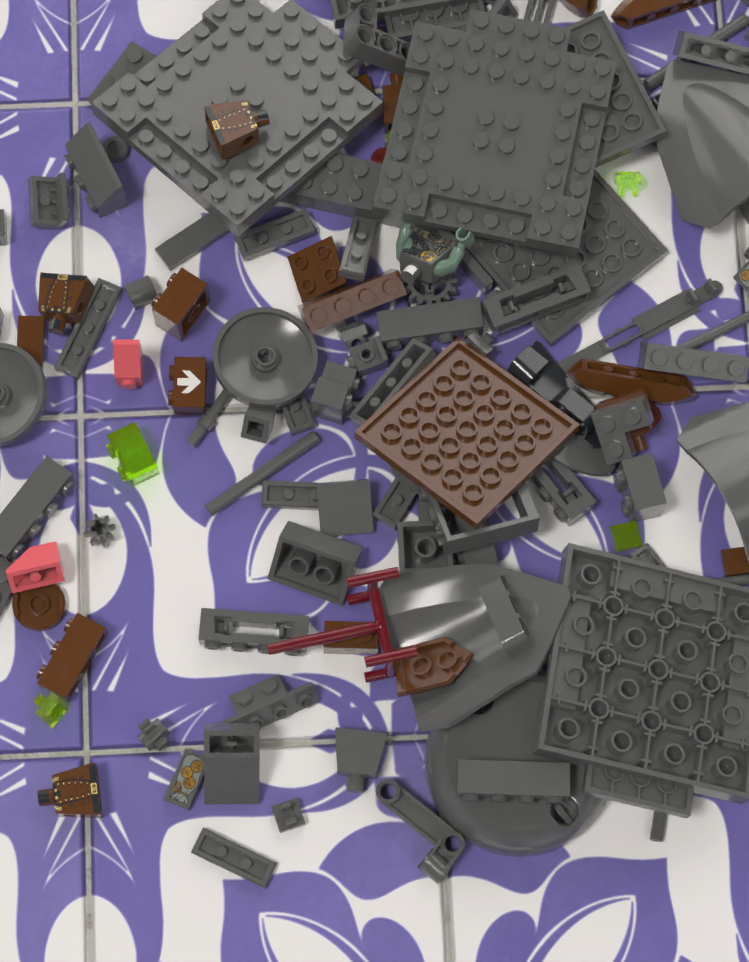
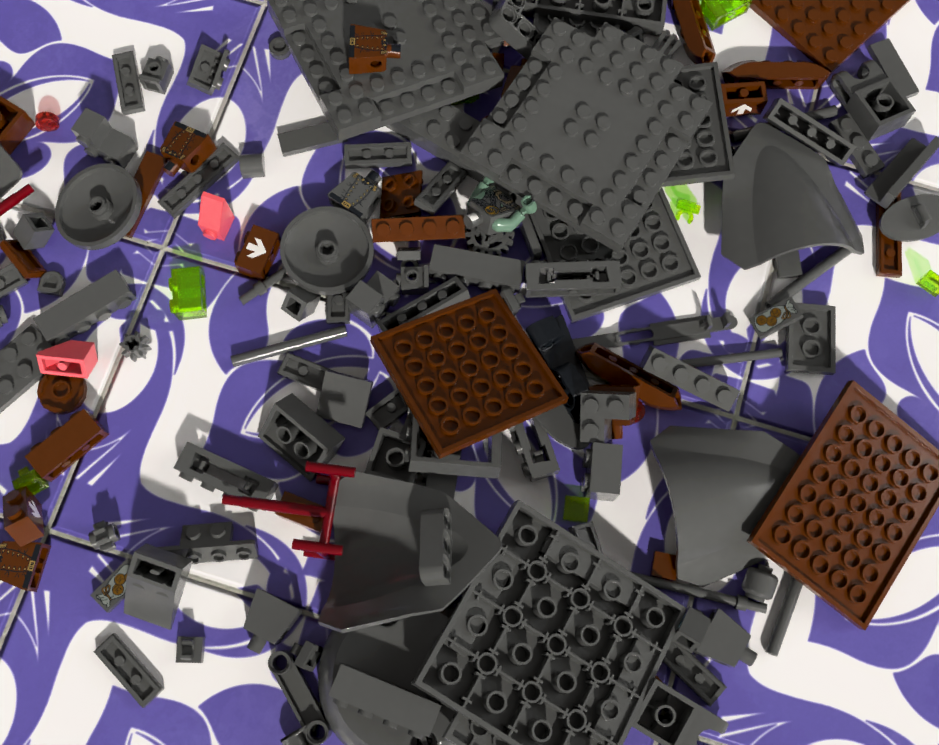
camera: 20 degrees right, 0 degrees up
dark grey slope [64,122,128,218] -> none
reddish brown brick [151,268,211,342] -> none
reddish brown tile [395,637,474,697] -> none
none -> reddish brown brick [3,486,44,547]
none -> dark grey tile [290,640,323,672]
none -> dark grey torso [327,170,382,225]
none -> reddish brown brick [721,81,768,117]

